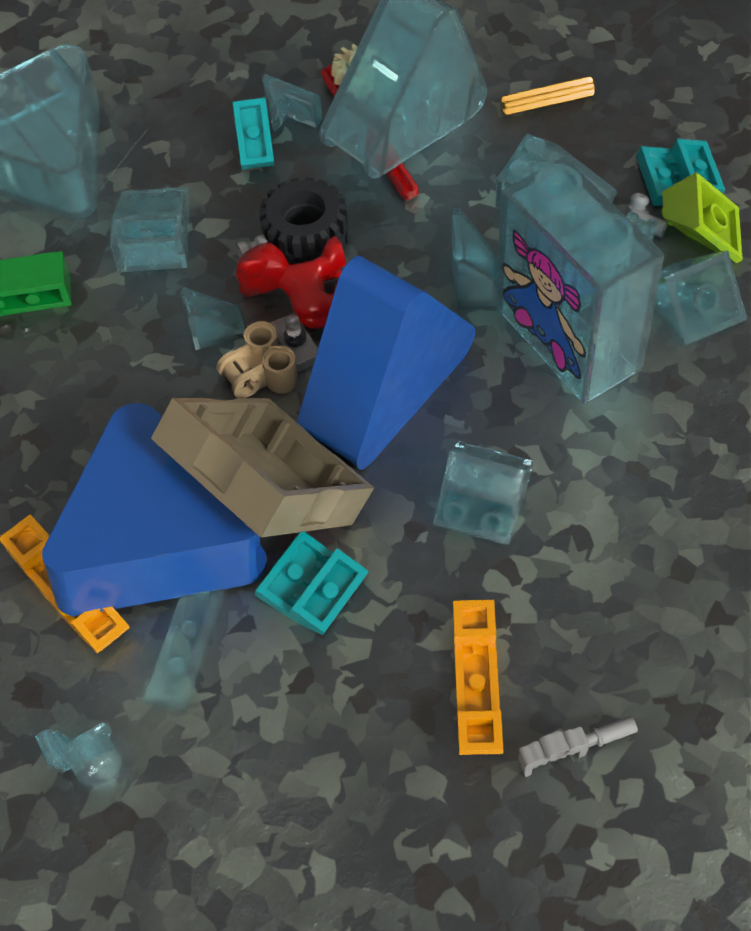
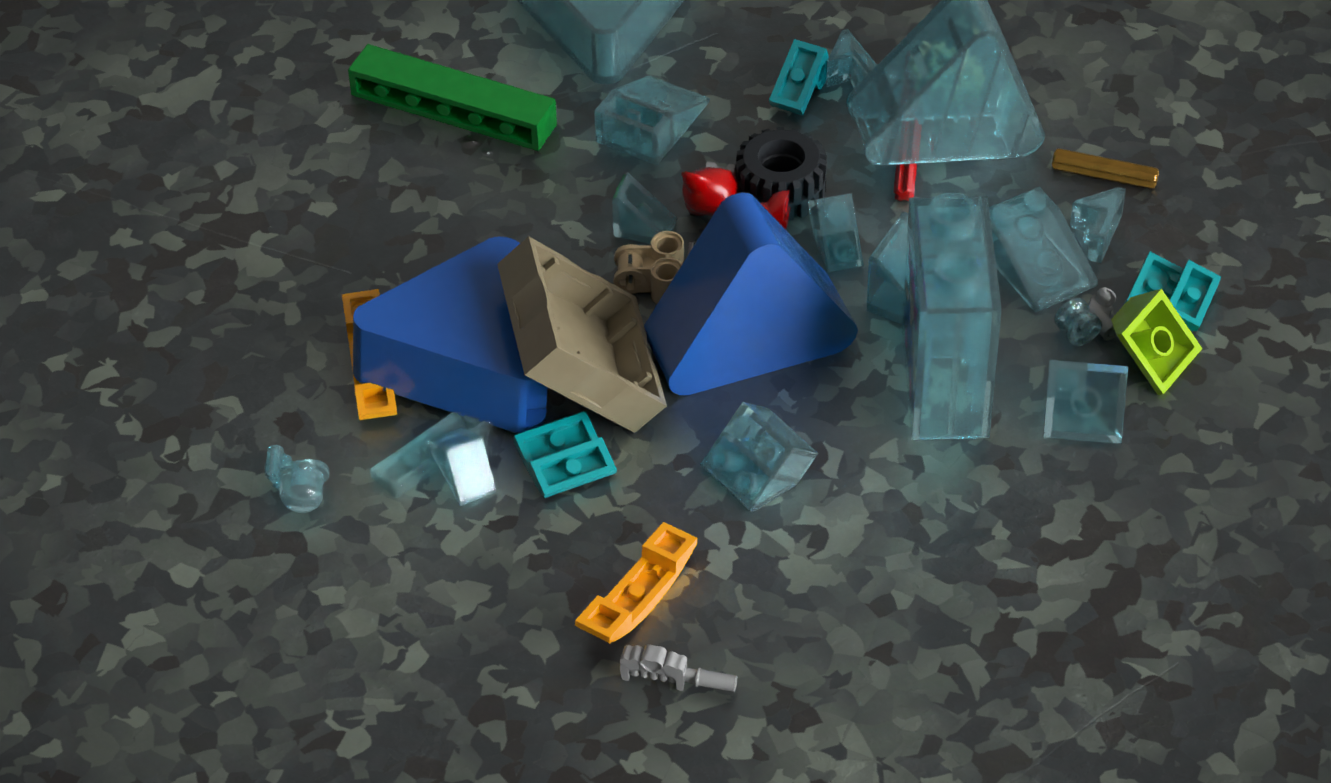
camera: 30 degrees right, 10 degrees down
none -> clear light blue slope [427,427,496,506]
none -> clear light blue slope [808,193,864,272]
none -> clear light blue slope [1070,187,1126,263]

